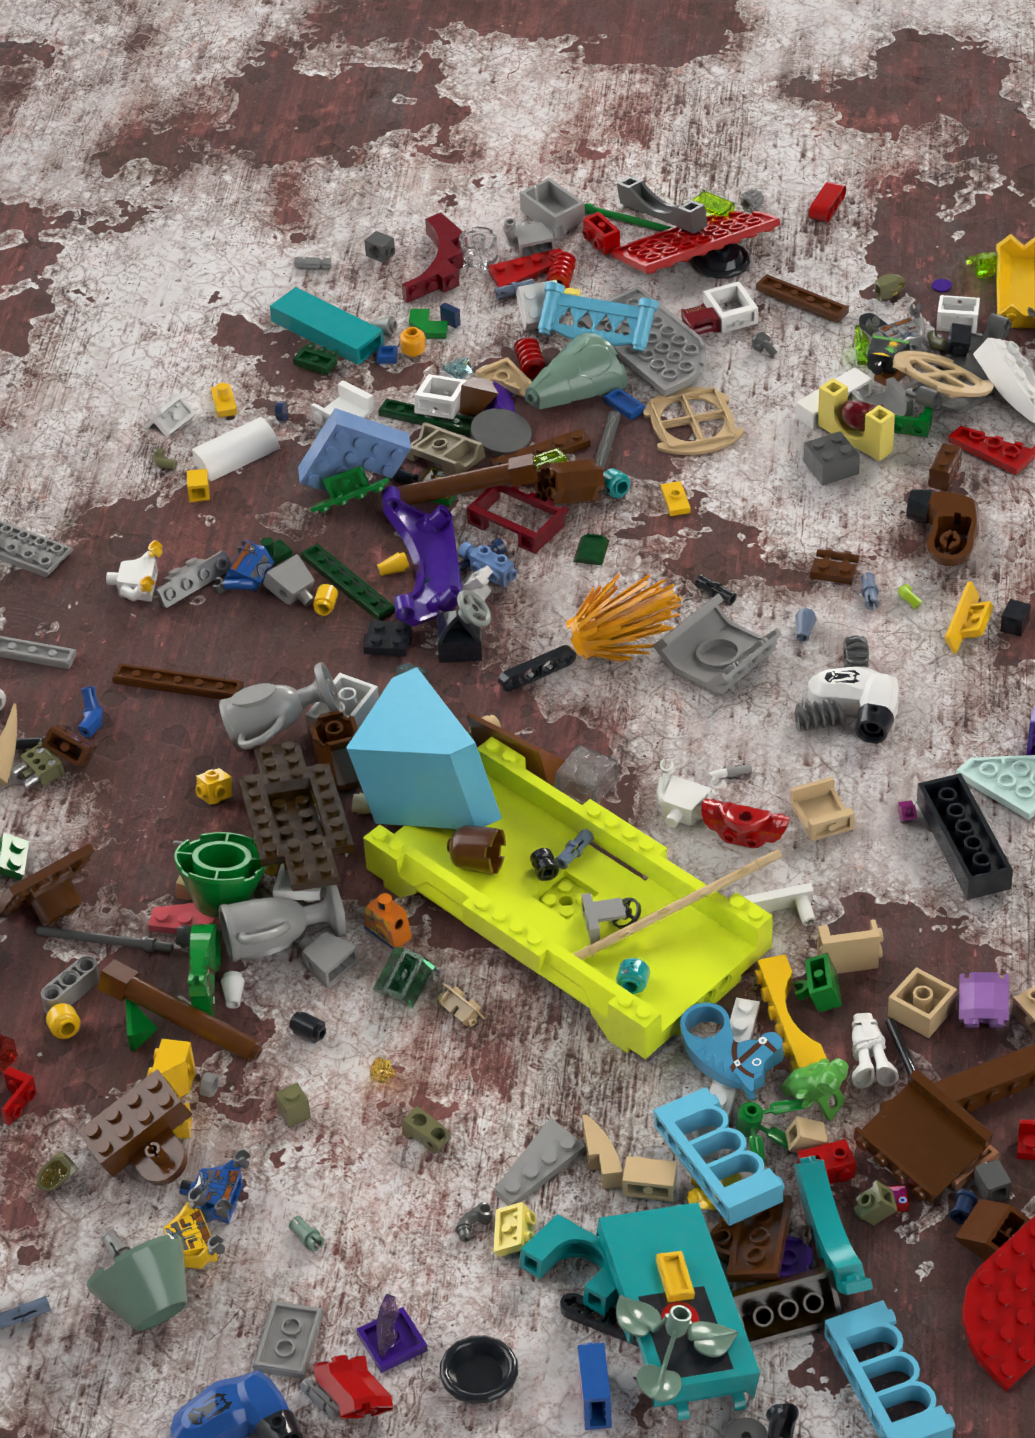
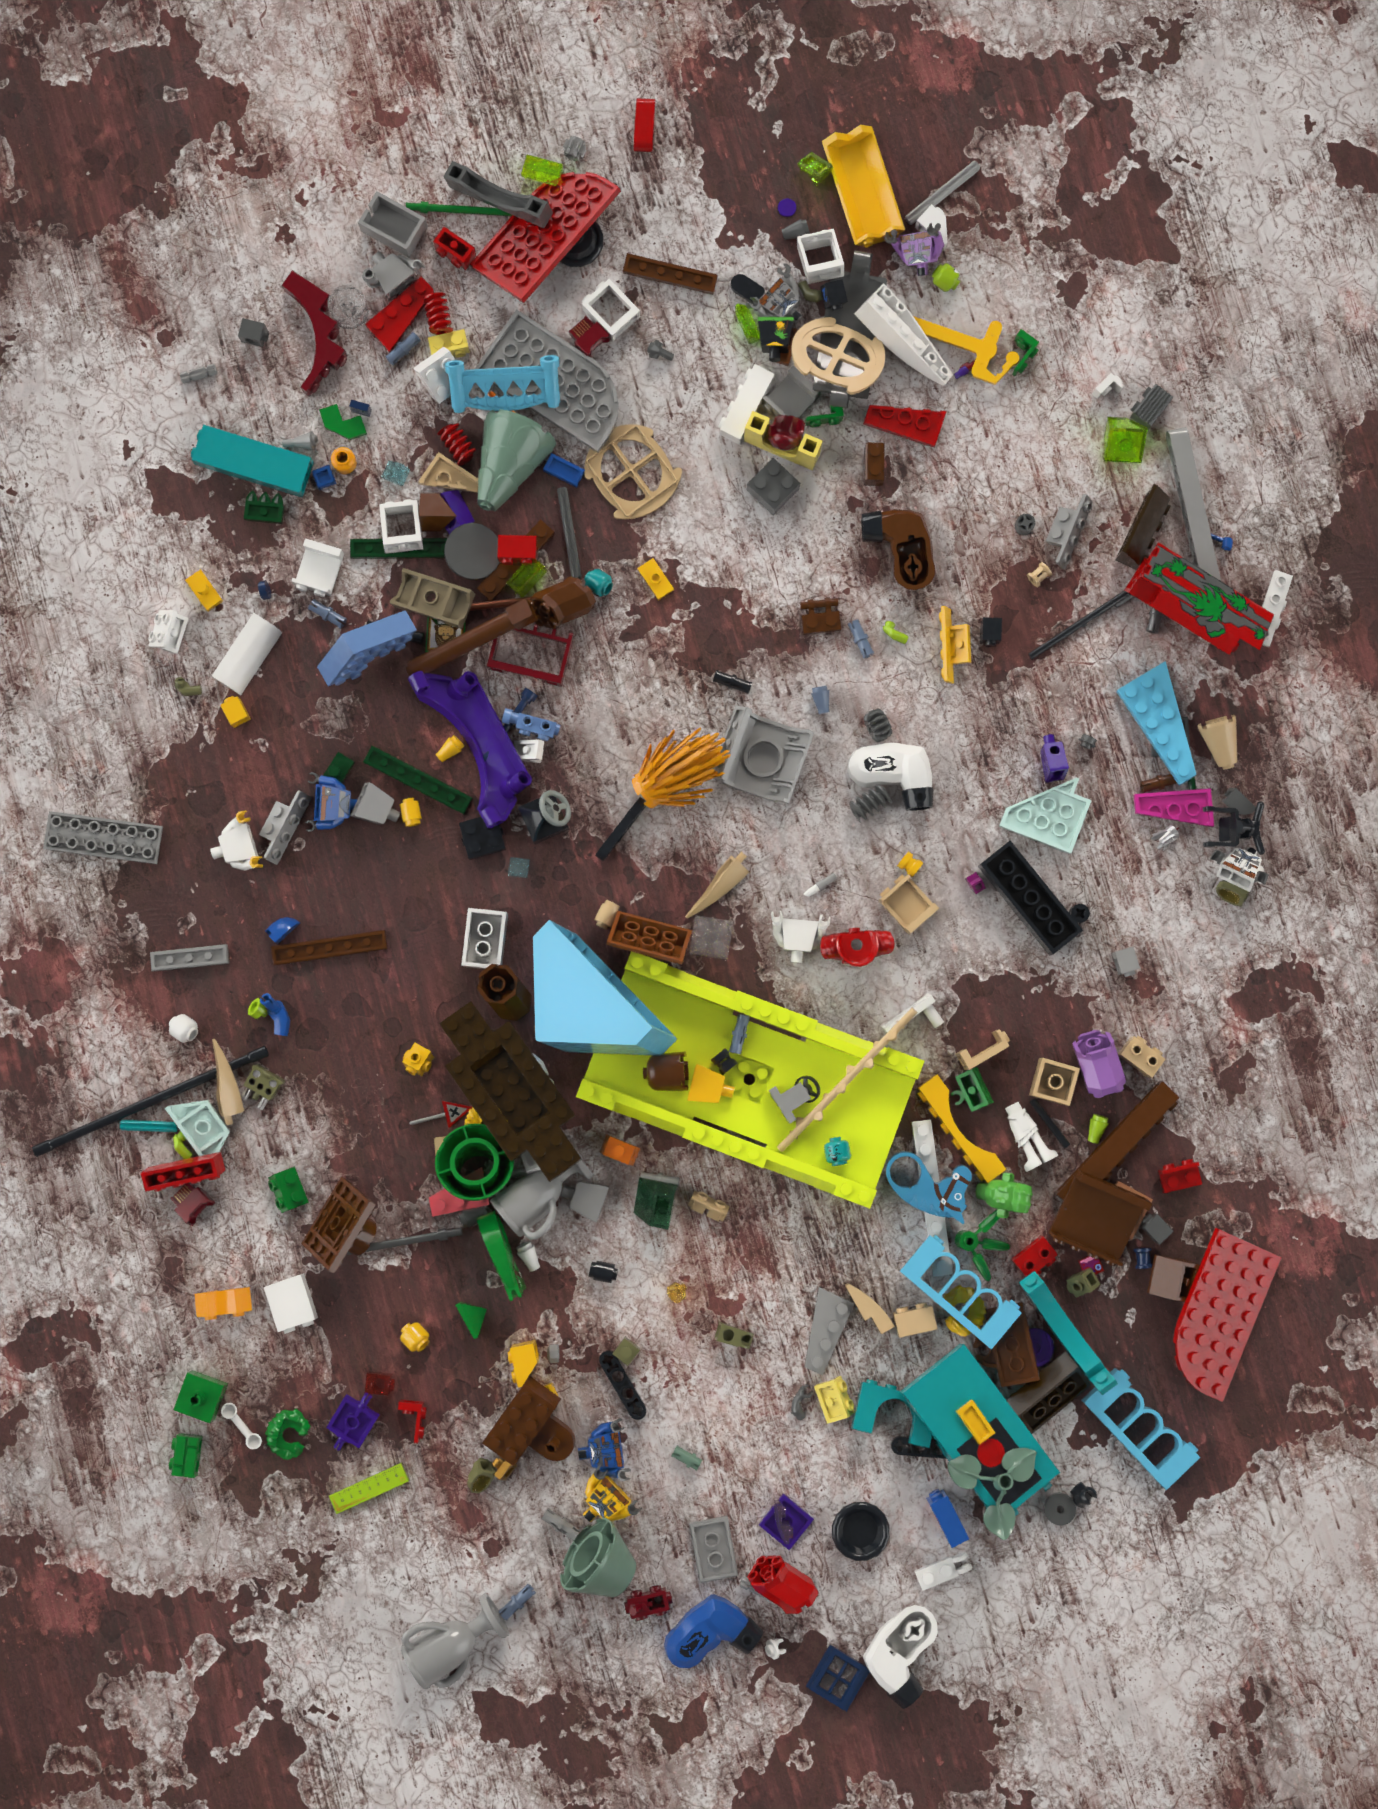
camera: 25 degrees left, 40 degrees up
reddish brown brick [41,725,97,767] -> none
light grey beam [41,956,100,1014] -> none
reddish brown brick [97,960,262,1063] -> none
light grey piece [219,662,342,751] -> none
green bracket [310,465,389,513] -> none
dark green piece [573,533,610,566] -> none
tan brick [785,1116,828,1153] -> none
olive rock [874,274,906,302] -> none
none -> lime tile [248,998,268,1019]
none -> blue brick [265,917,300,944]
none -> pearl gold tile [492,1458,517,1481]
none -> red brick [497,535,538,565]
none -> black beam [599,1350,647,1420]
none -> dark red brick [624,1585,673,1621]
none -> tan piece [685,851,749,918]
none -> yellow torso [687,1064,735,1103]
none -> dark grey cone [781,219,810,240]
none -> yellow wheel [897,851,923,878]
none -> black wheel [1069,904,1090,924]
none -> lime cone [1088,1114,1109,1144]

